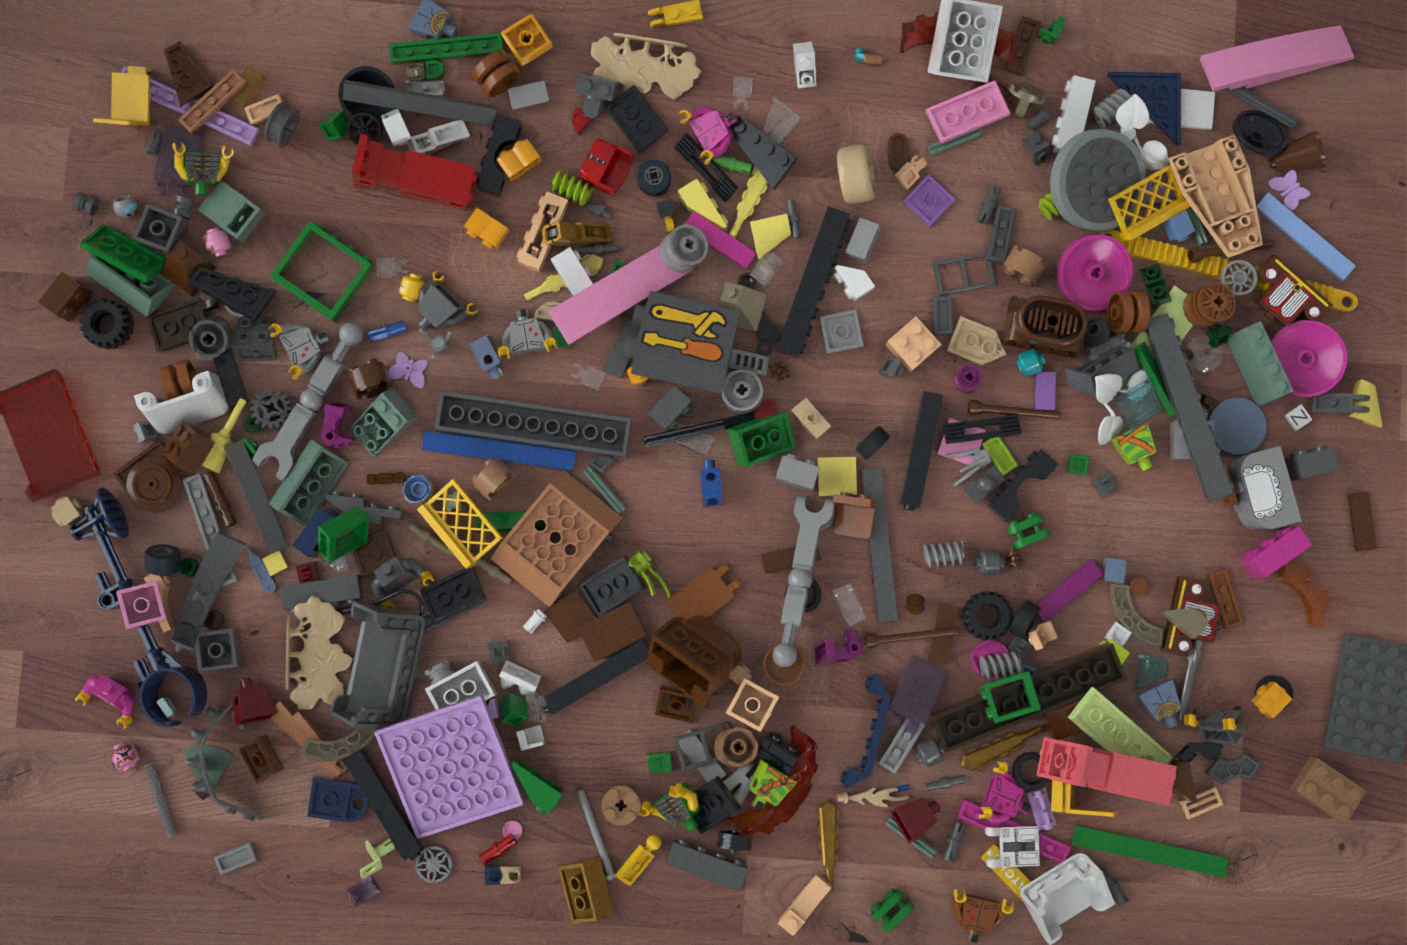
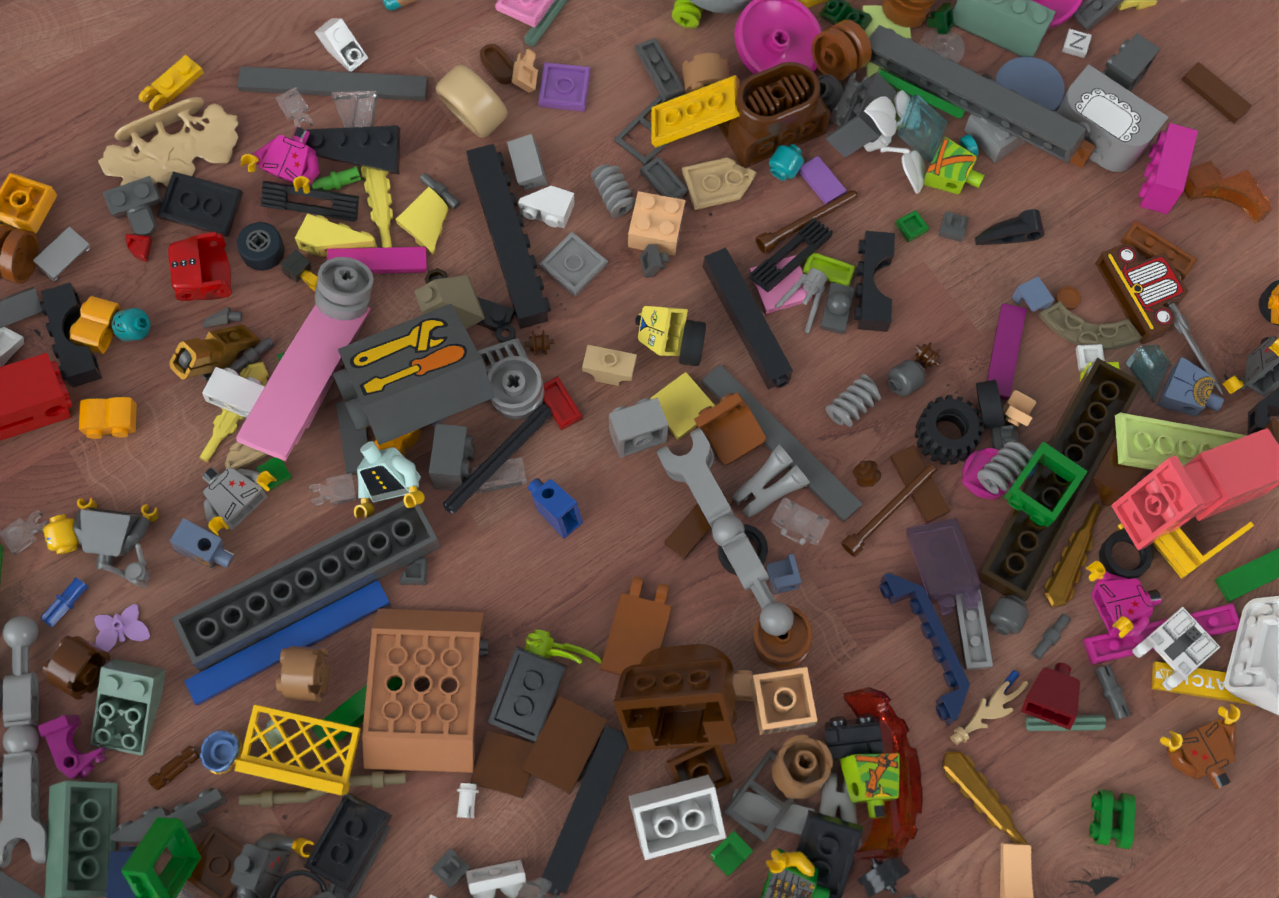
camera: 40 degrees left, 15 degrees down
light nougat brick [516,192,569,273] -> none
lime piece [552,169,594,206] -> none
sand green axle [584,466,626,514] -> none
green slope [727,412,796,467] -> none
clear brick [750,251,786,286] -> none
magenta tile [814,626,864,665] -> none
magenta wheel [954,365,982,393] -> none
dark grey pin [977,185,1002,225] -> none
green brick [1006,512,1051,550] -> none
lavender hinge [1027,787,1057,831] -> none
dark tan slope [1160,608,1210,639] -> none
none -> teal head [112,308,151,342]
none -> dark grey tile [237,66,428,101]
none -> torso [354,441,425,518]
none -> light grey piece [591,164,636,218]
none -> white brick [628,775,726,860]
none -> light yellow torso [635,306,688,356]
none -> yellow tile [651,75,740,148]
none -> light grey piece [732,444,810,518]
none -> sand blue panel [766,553,802,595]
none -> teal tile [959,134,979,156]
none -> black piece [975,209,1045,245]

